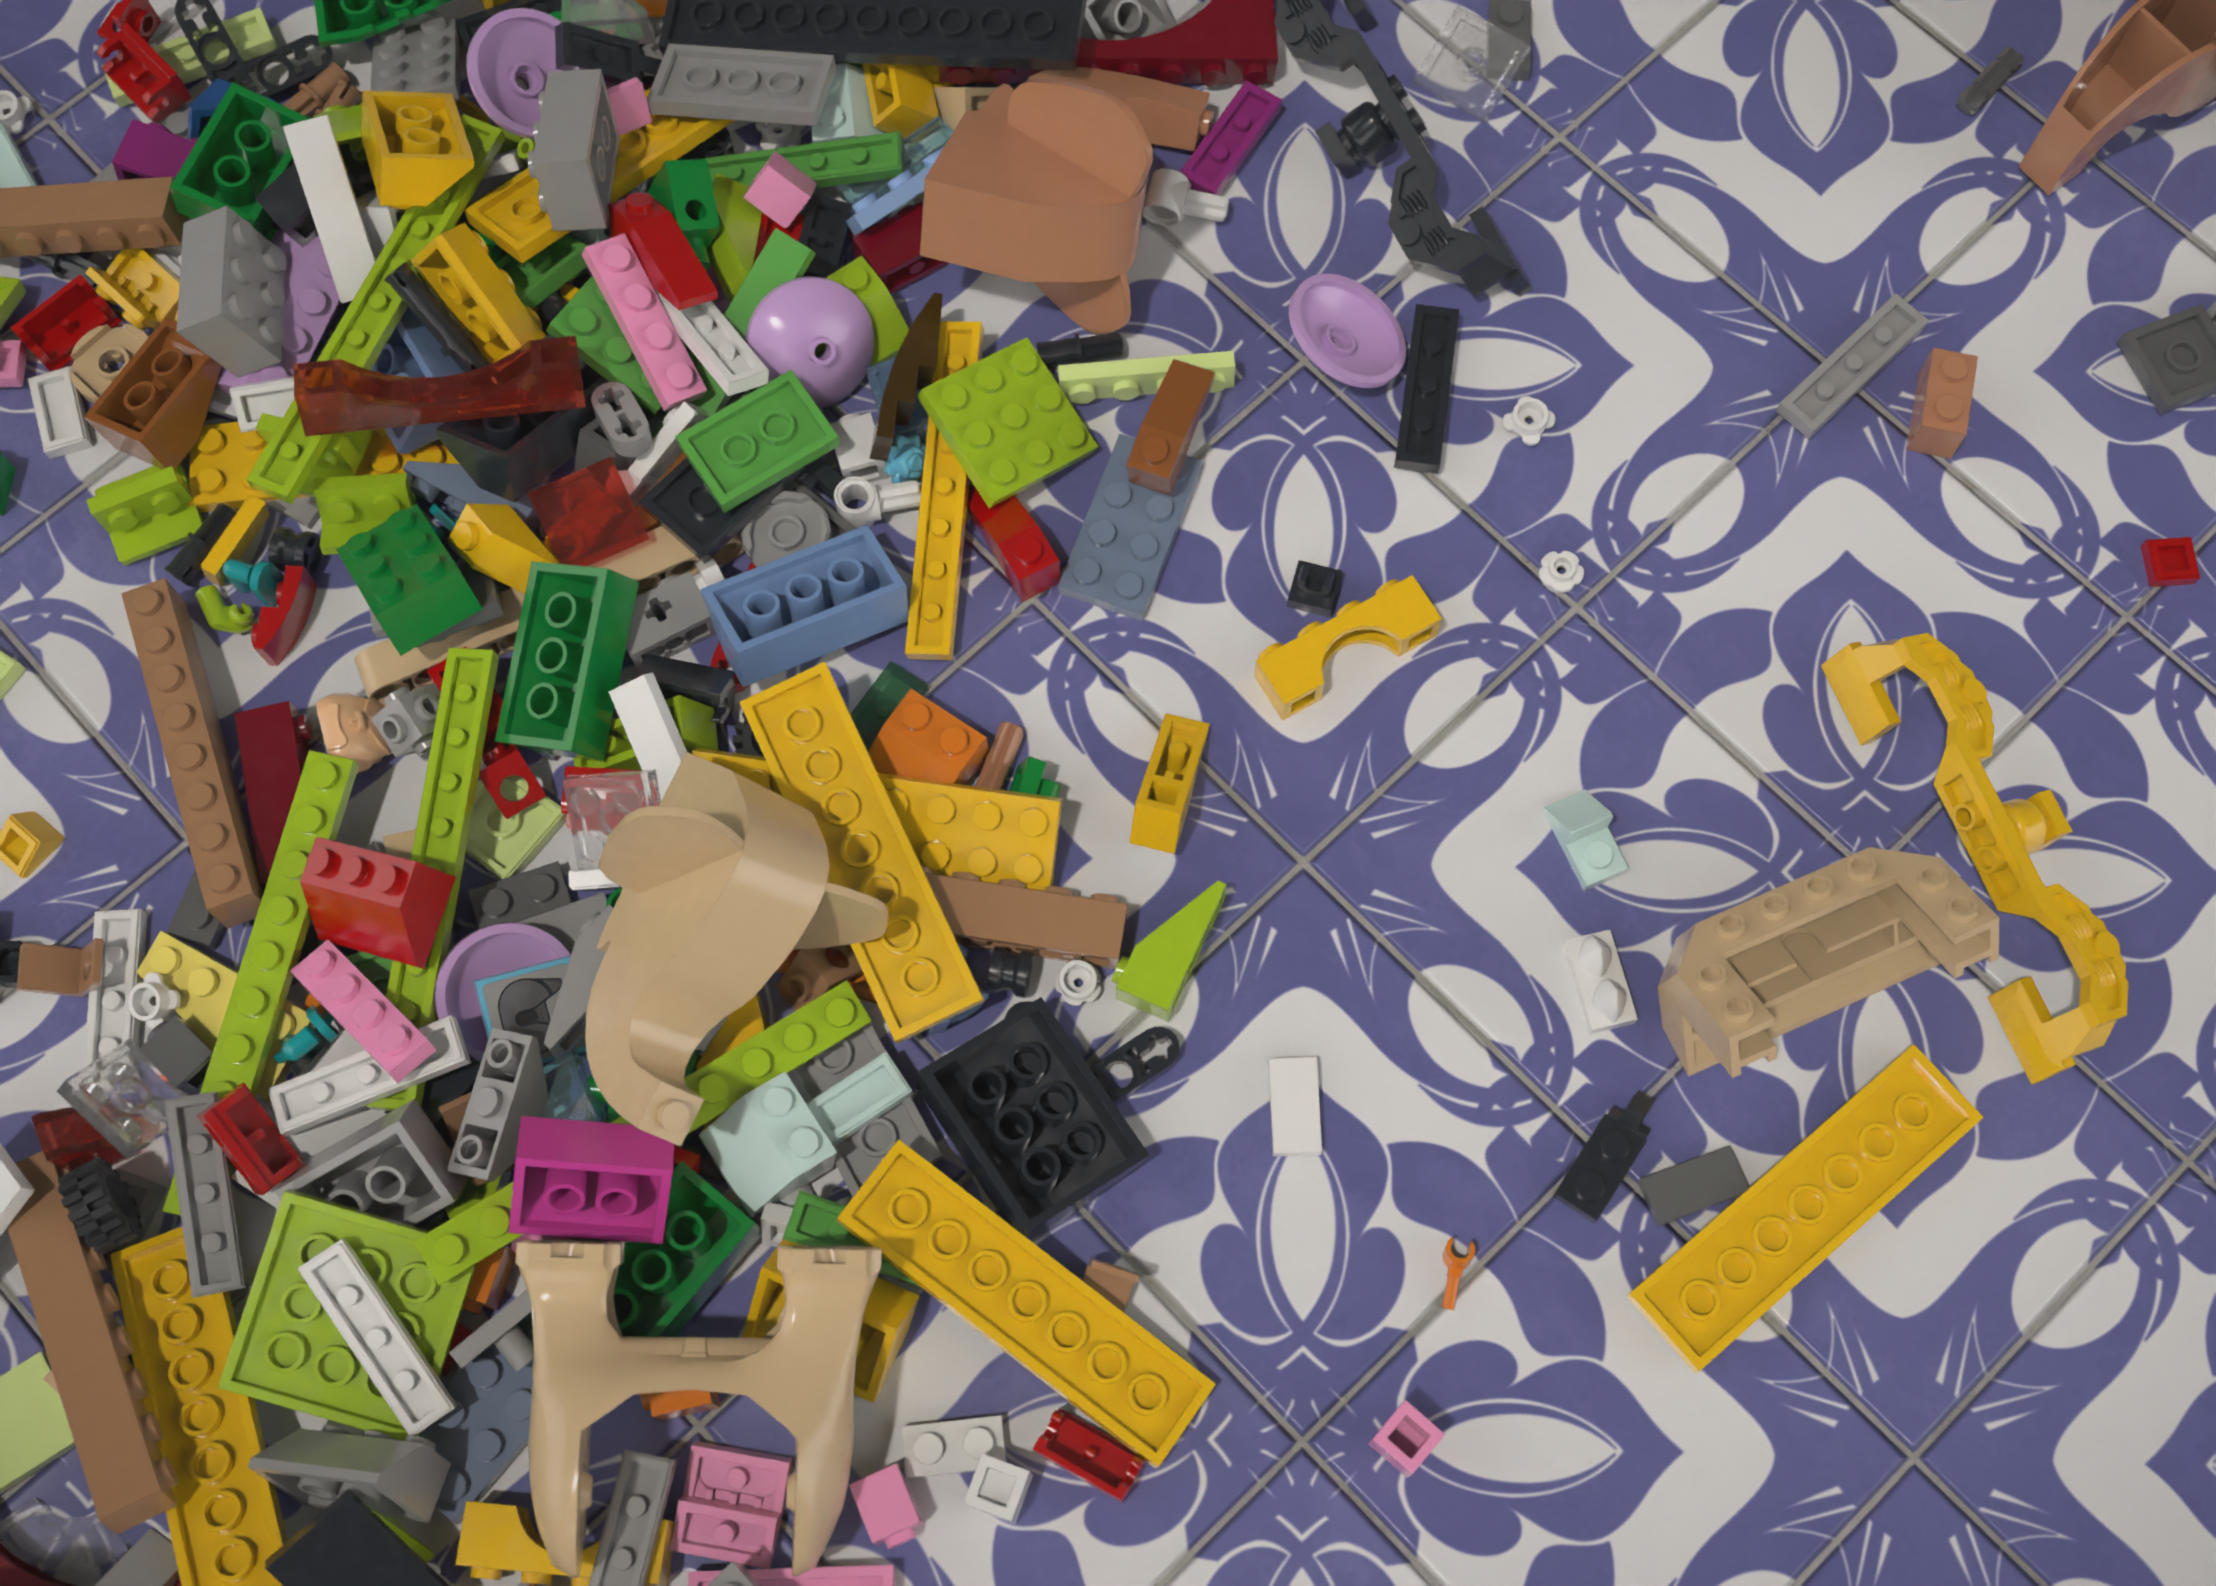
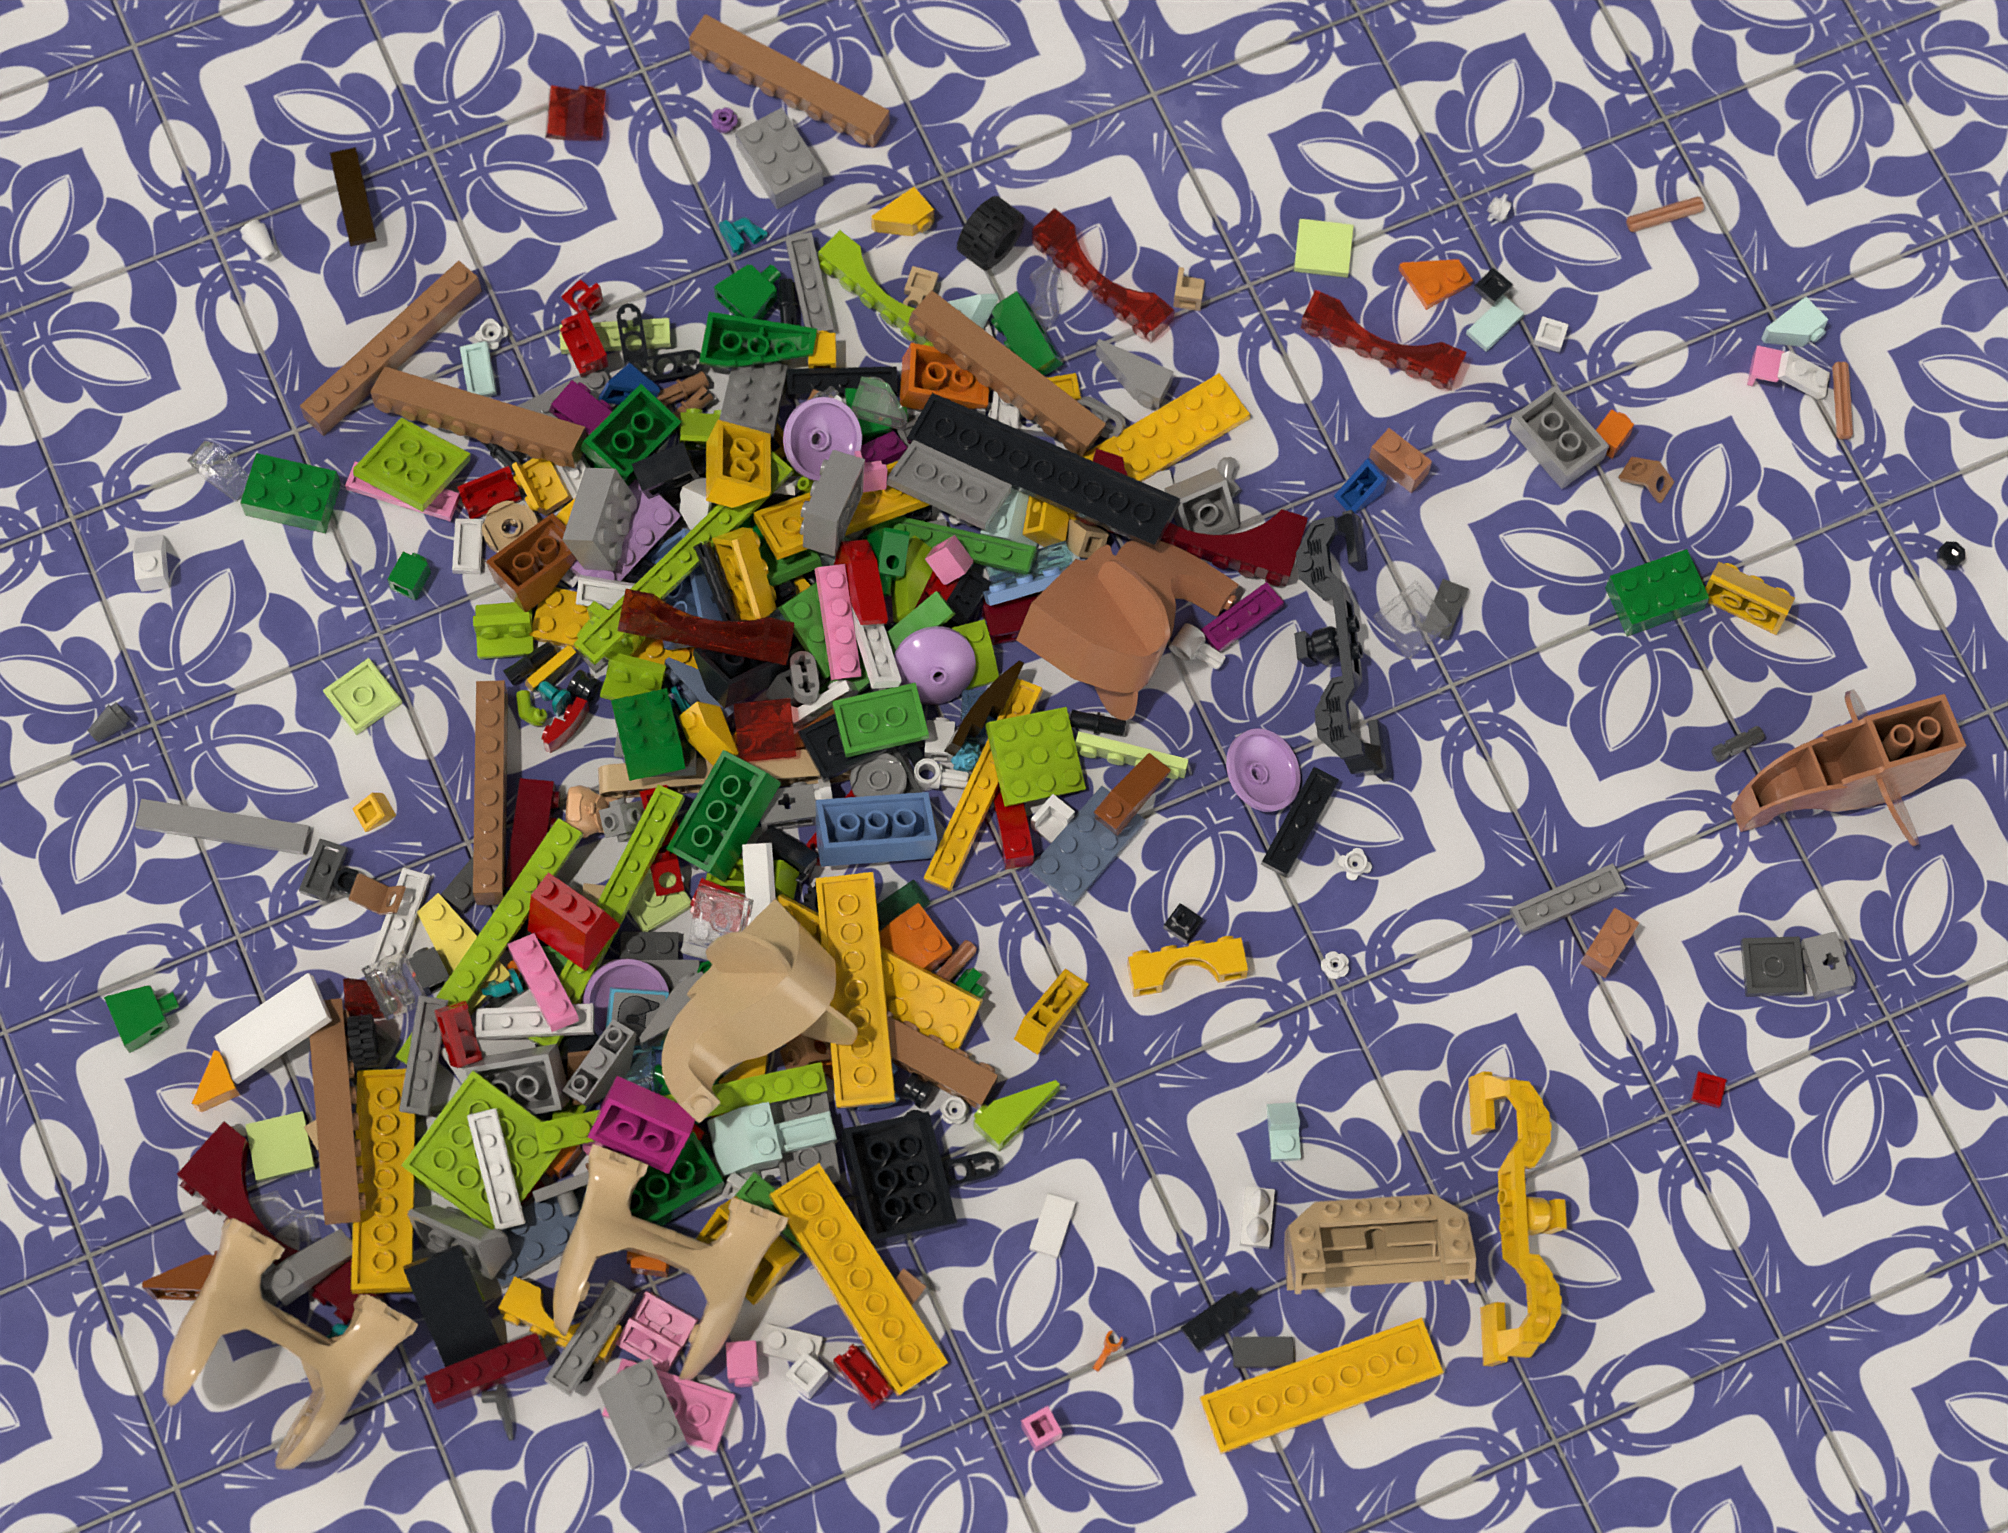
camera: 15 degrees right, 0 degrees up
white plate [128,972,181,1029] -> none
white tile [283,115,376,304] -> none
black hinge [555,22,662,86] -> none
none -> white panel [1031,794,1075,843]

